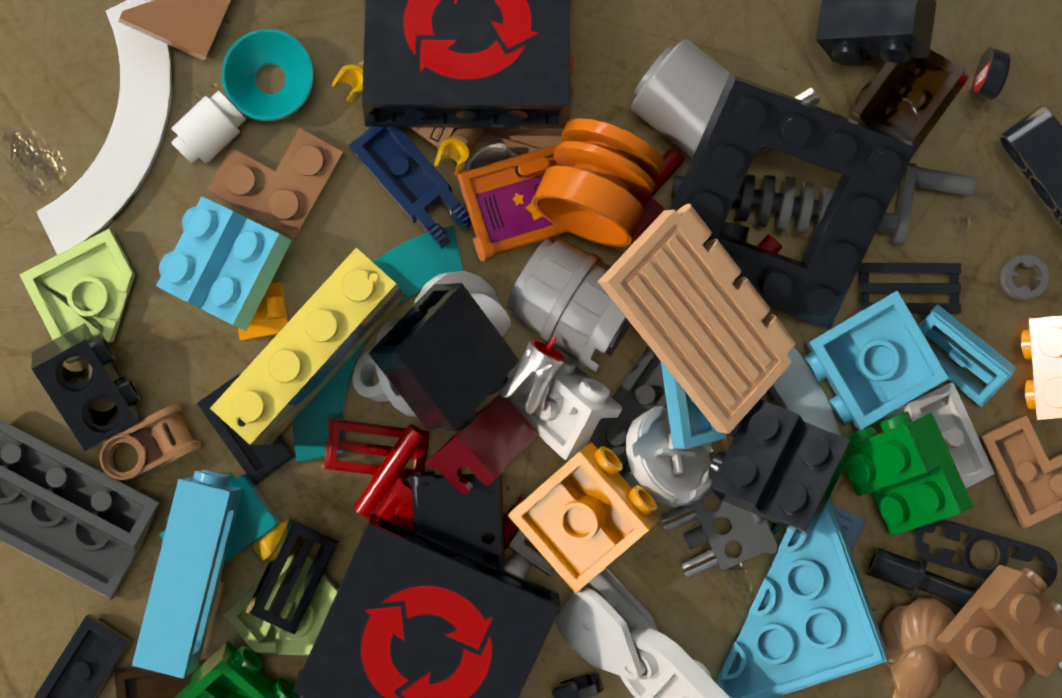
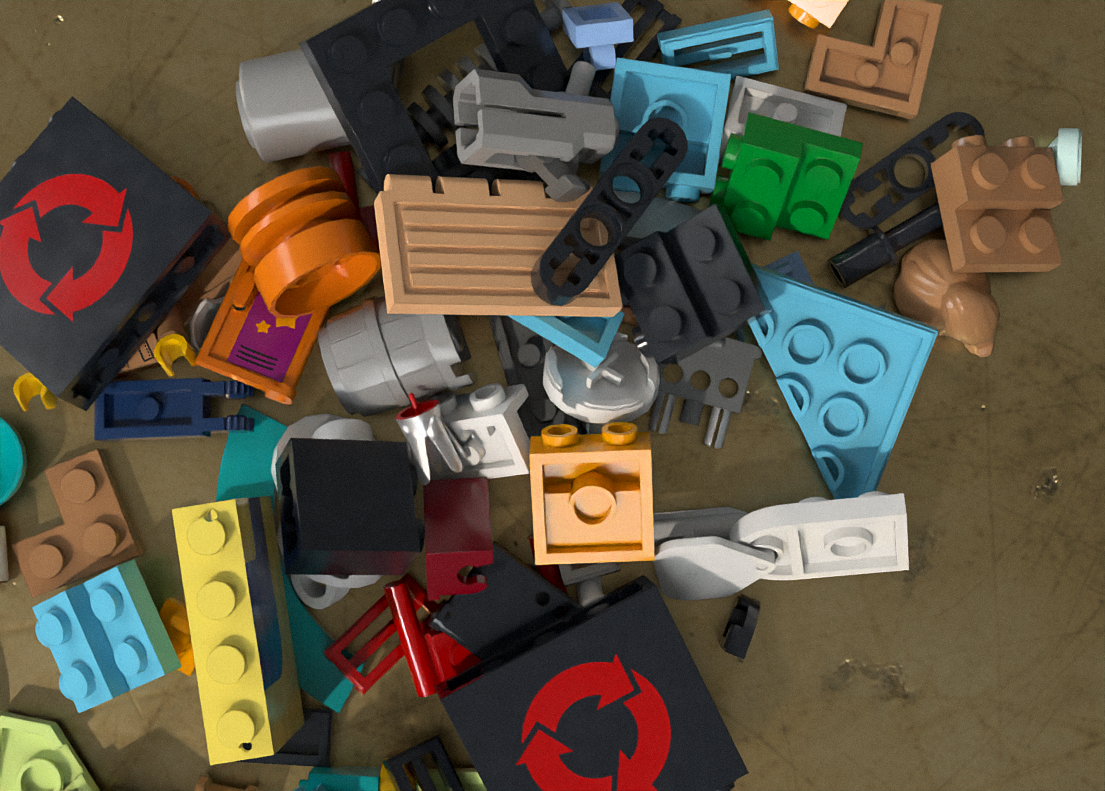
camera: 50 degrees left, 0 degrees up
none -> light grey piece [453,61,619,202]
none -> black beam [531,117,688,306]
none -> light blue tile [562,2,634,70]

